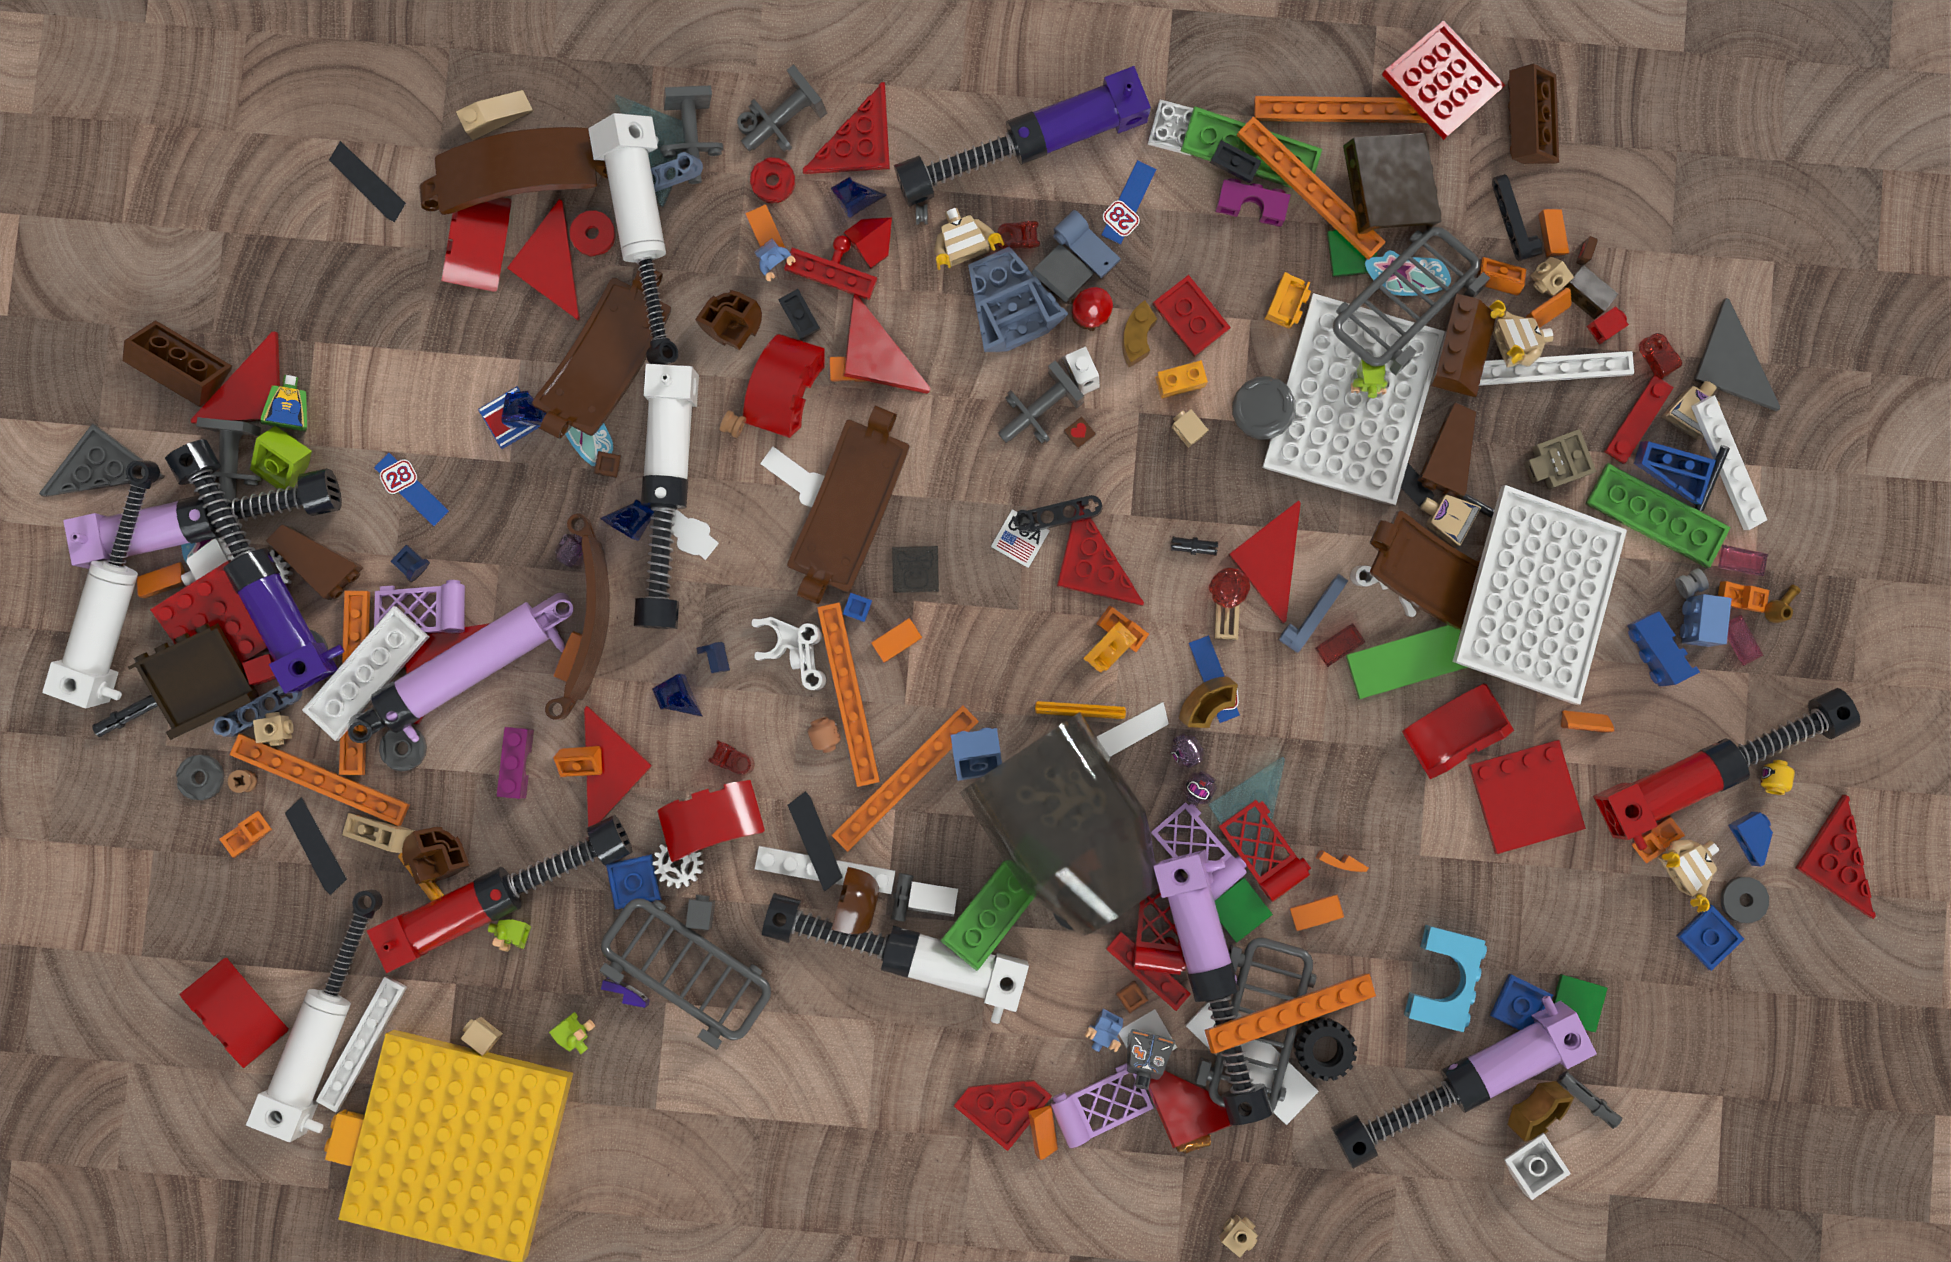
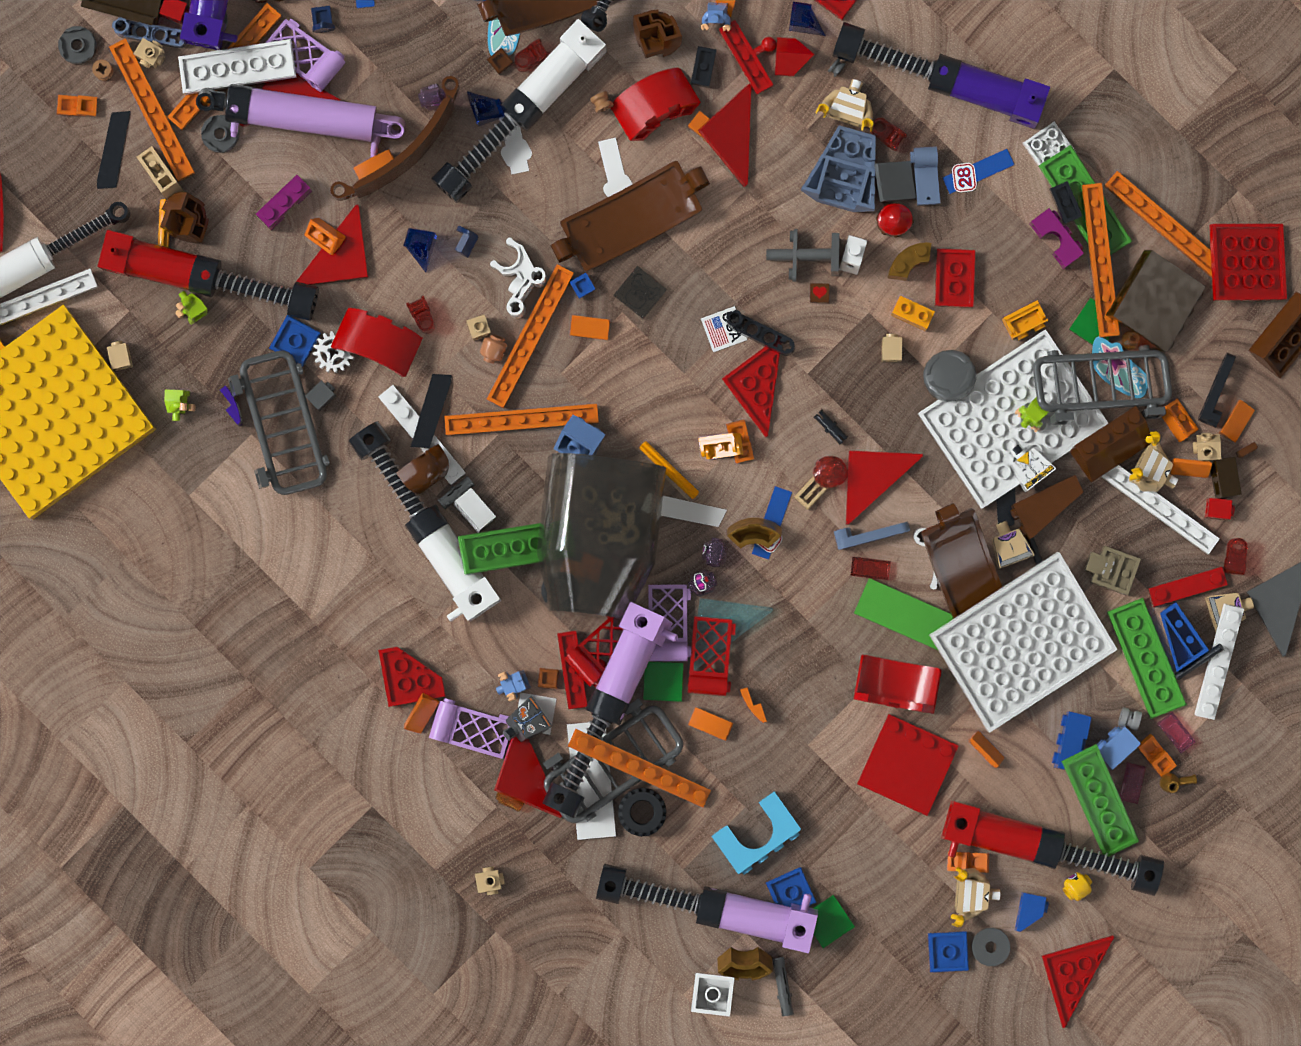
camera: 40 degrees right, 0 degrees up
none -> tan brick [466,314,491,341]
none -> clear red piece [514,39,550,72]
none -> torso [1010,444,1056,492]
none -> bright green tile [1061,744,1139,856]
none -> clear orange cone [1121,331,1140,350]

